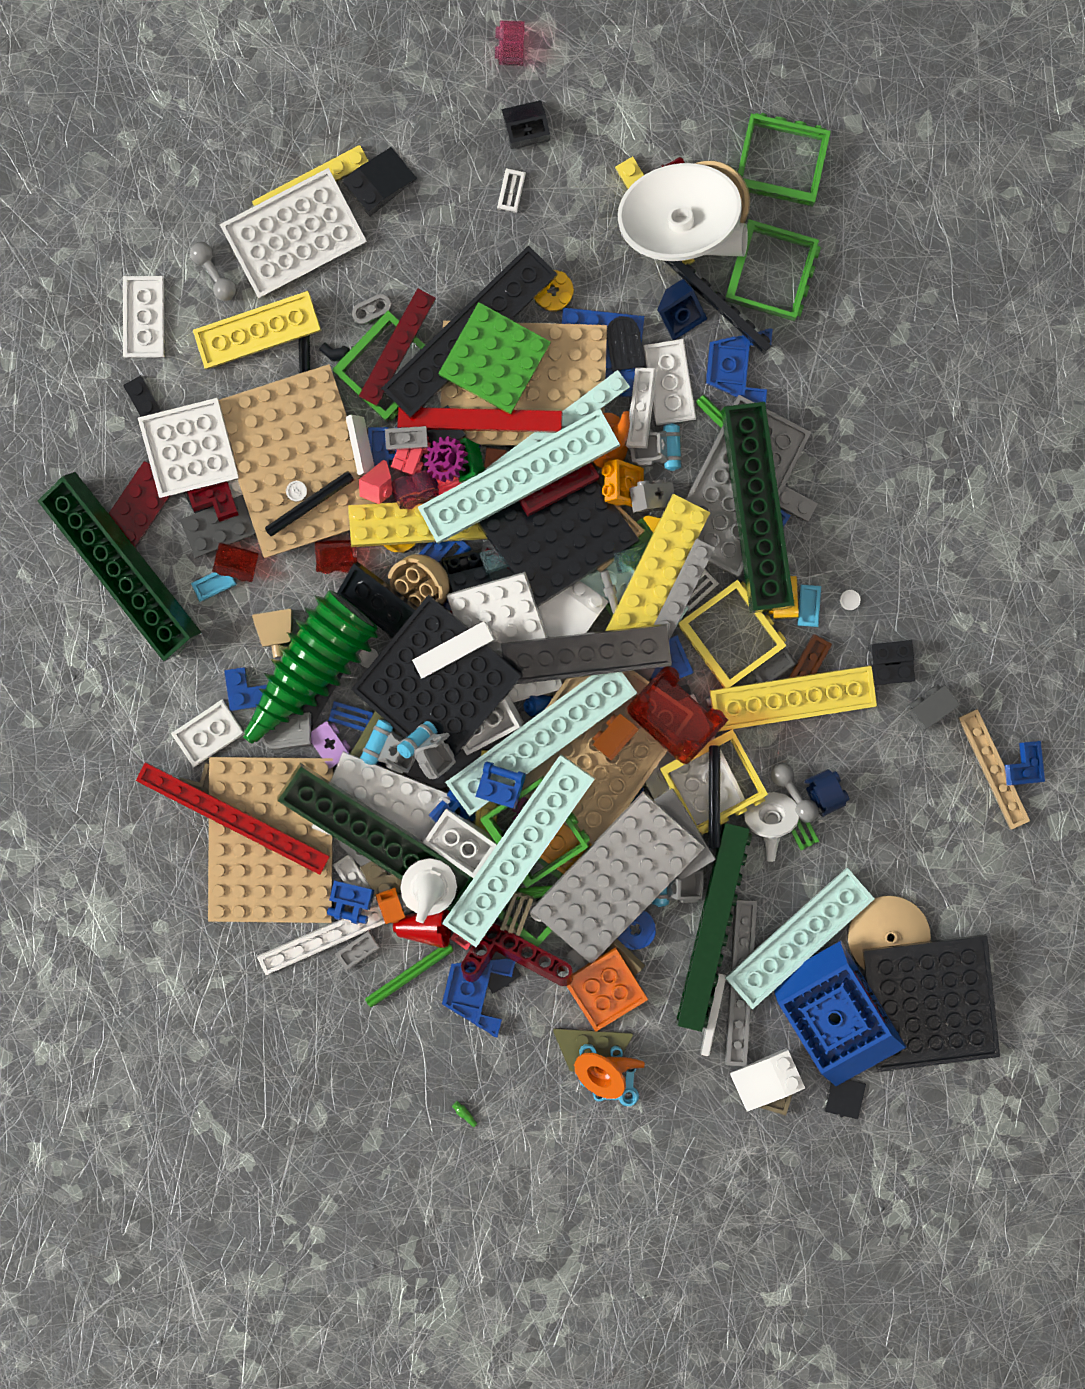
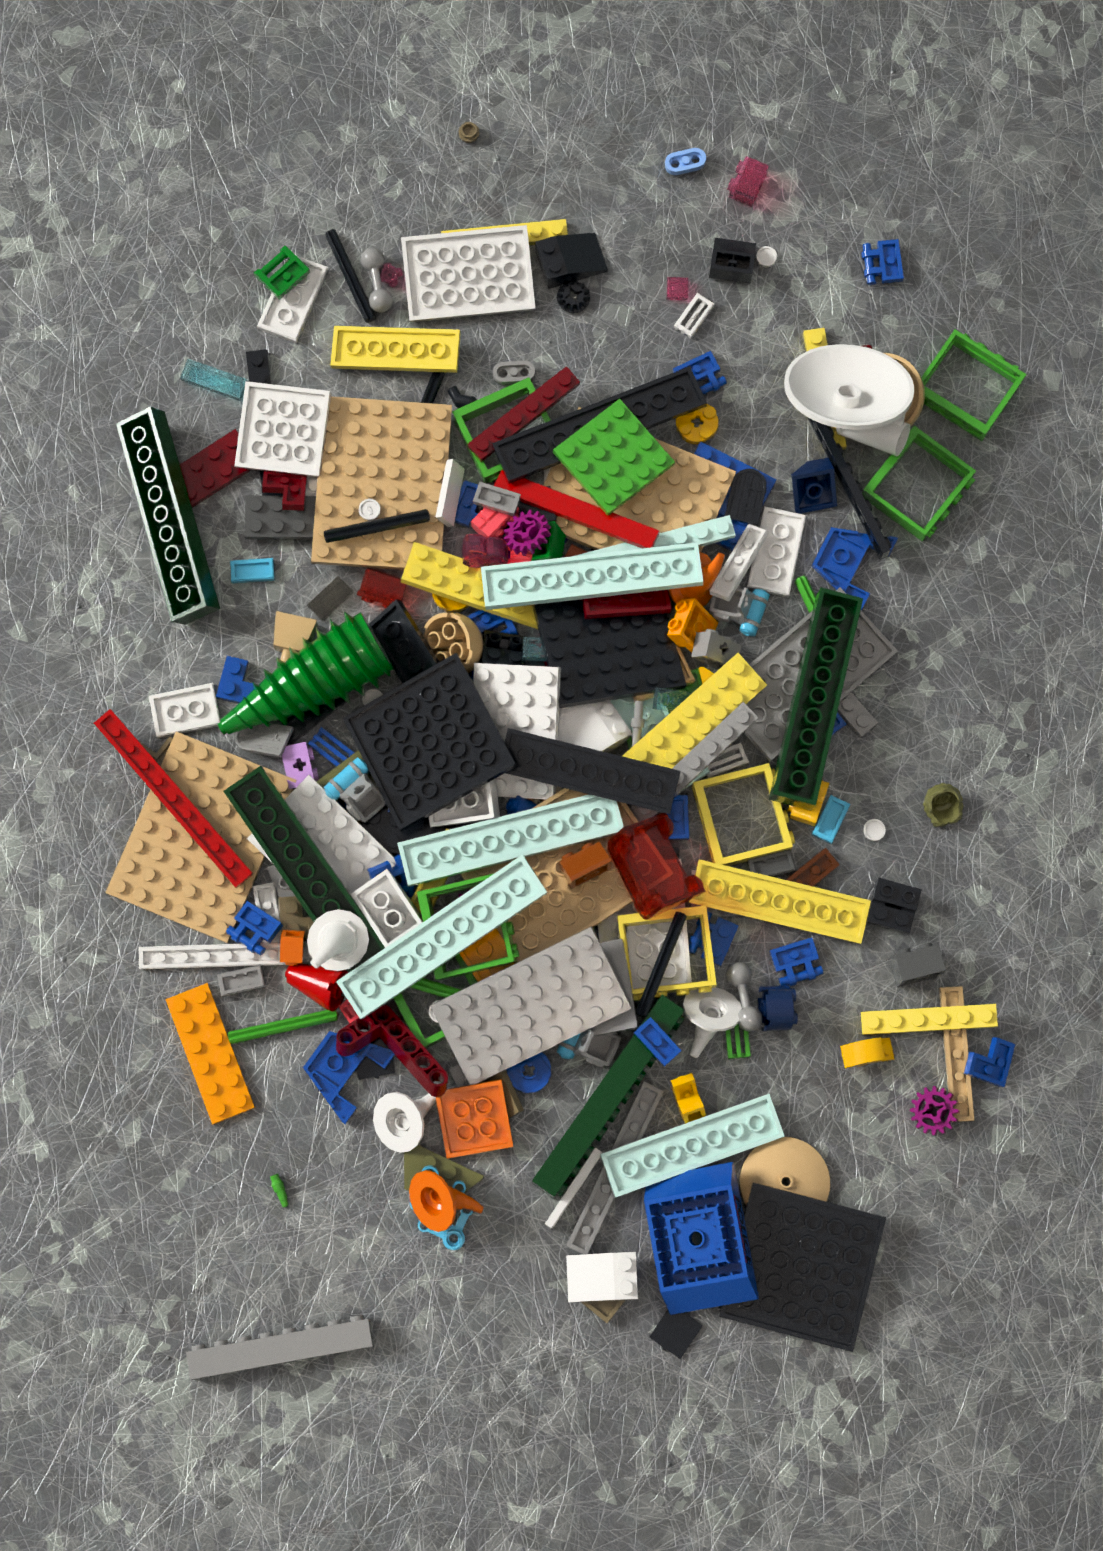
camera: 20 degrees right, 10 degrees down
clear red bracket [212,543,259,582] -> none
coral slope [359,460,393,504] -> none
light grey piece [397,721,456,779] -> none
white tile [412,621,495,678] -> none
blue plate [475,761,526,809] -> none
dark tan tile [500,891,534,936] -> none
none -> light orange plate [165,983,255,1125]
none -> clear light blue plate [180,359,248,401]
none -> light grey brick [186,1315,374,1380]
none -> green plate [253,245,310,300]
none -> clear smoke tile [307,576,354,622]
none -> black axle [325,229,376,323]
none -> white piece [373,1092,436,1153]
none -> clear pink plate [380,263,403,287]
none -> dark tan plate [459,122,479,143]
none -> black gear [557,280,590,313]
none -> blue plate [634,1017,681,1067]
none -> light blue plate [665,148,706,175]
none -> clear pink tile [666,277,688,300]
none -> yellow brick [671,1073,706,1124]
none -> blue plate [673,351,727,395]
none -> blue plate [688,911,739,967]
none -> white piece [756,246,777,267]
none -> blue plate [769,937,823,986]
none -> yellow brick [840,1037,894,1068]
none -> blue plate [861,239,904,285]
none -> light yellow plate [861,1004,998,1035]
none -> magenta gear [910,1086,960,1136]
none -> olive hair [923,783,964,827]

